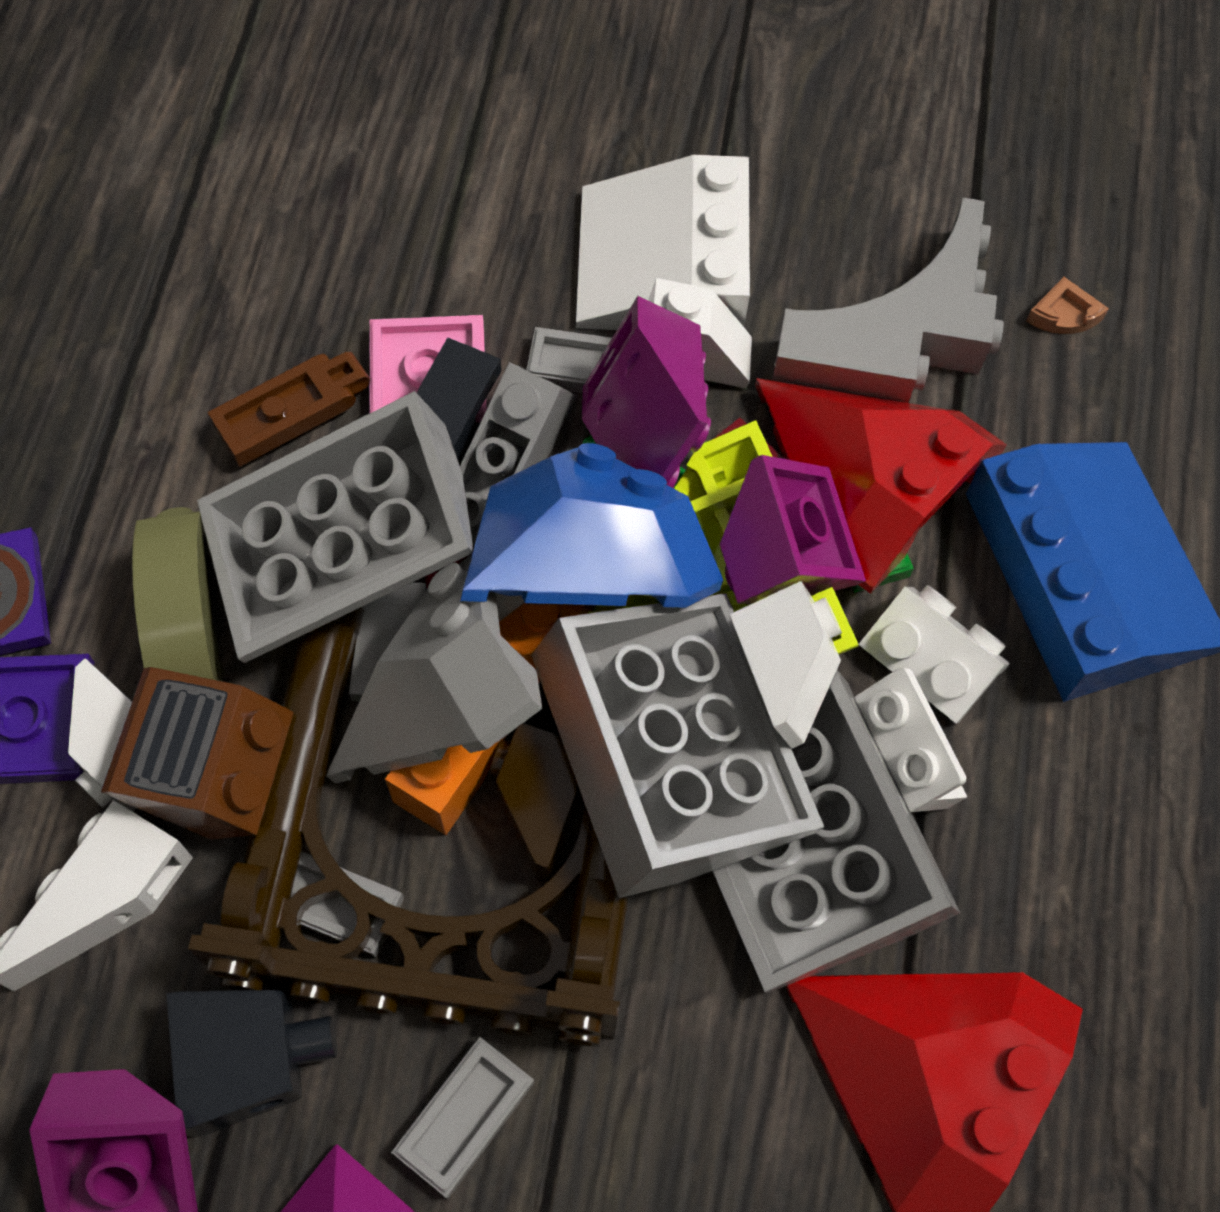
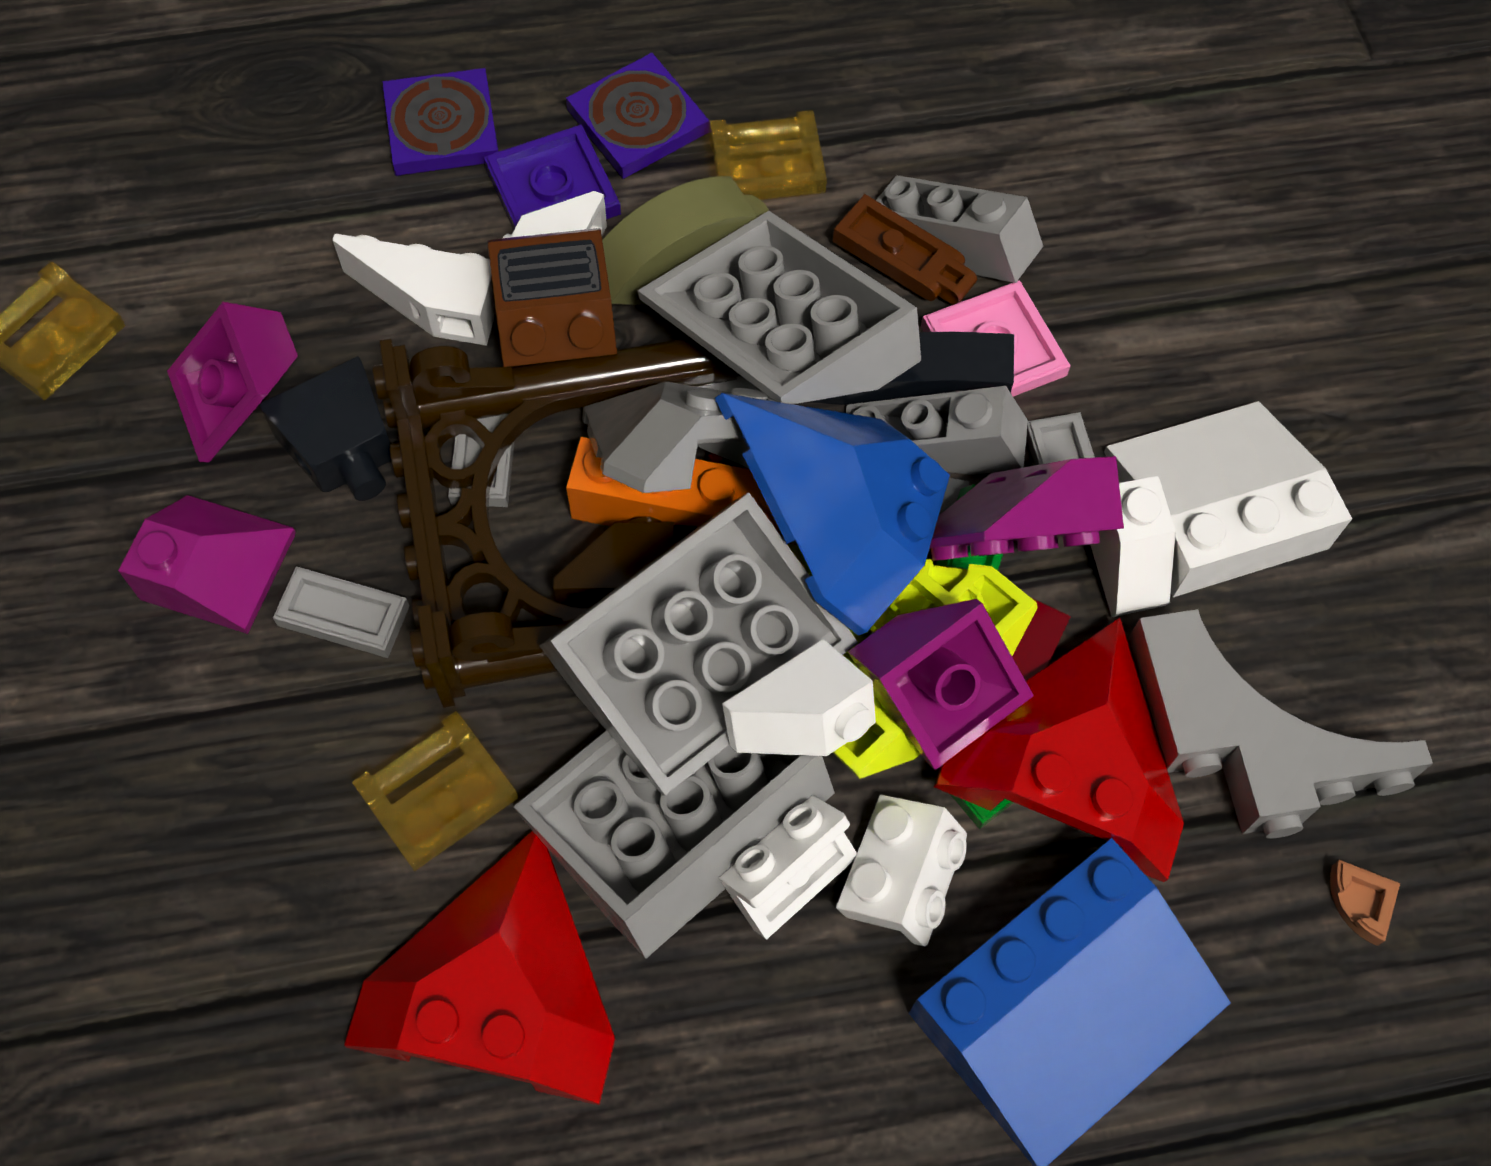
camera: 70 degrees right, 0 degrees up
none -> clear yellow plate [352,711,518,872]
none -> clear yellow plate [709,110,827,200]
none -> light grey slope [876,175,1043,283]

